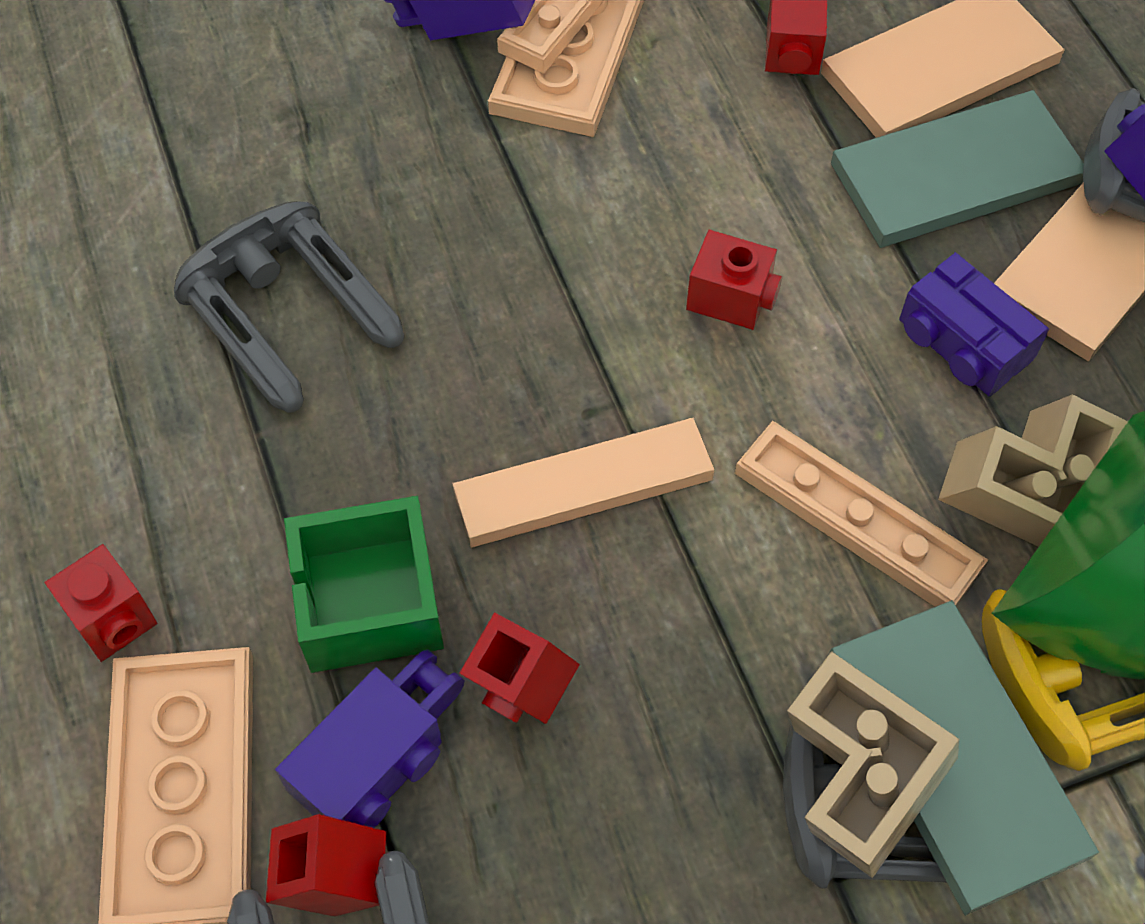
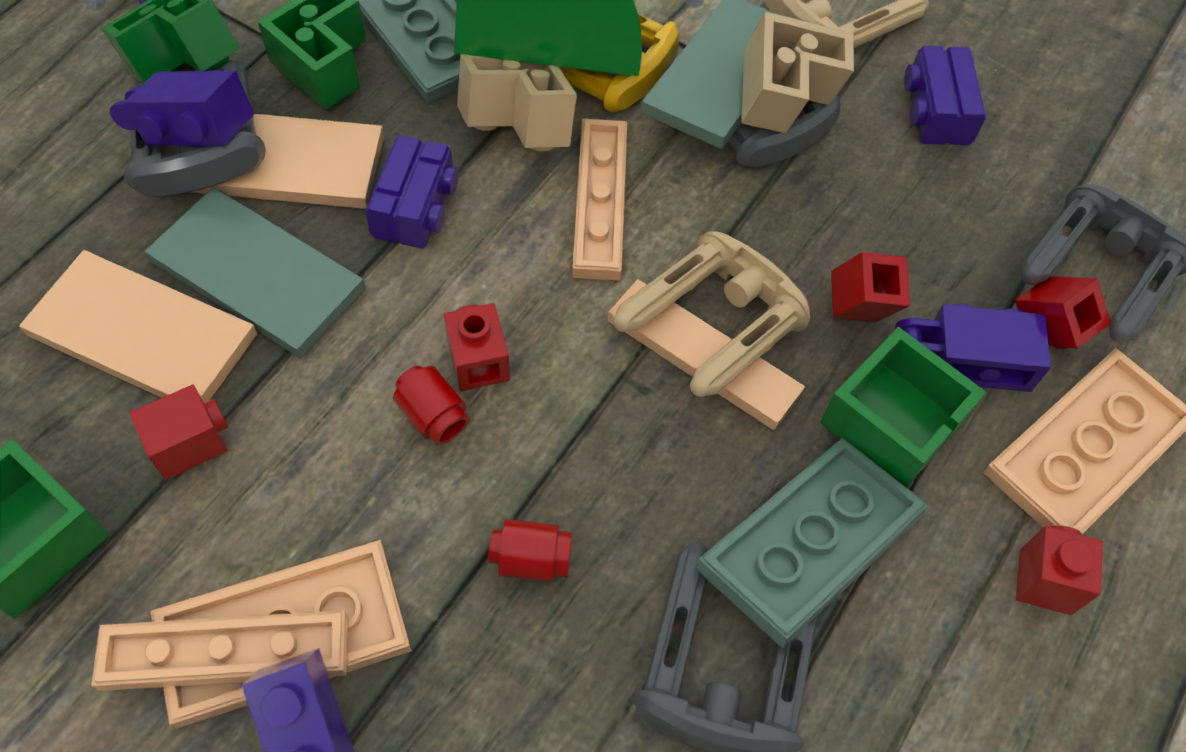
camera: 130 degrees left, 0 degrees up
none -> red brick [393,366,470,445]
none -> red brick [488,519,573,582]
none -> tan piece [613,231,810,397]
none -> sand green tile [696,438,928,649]

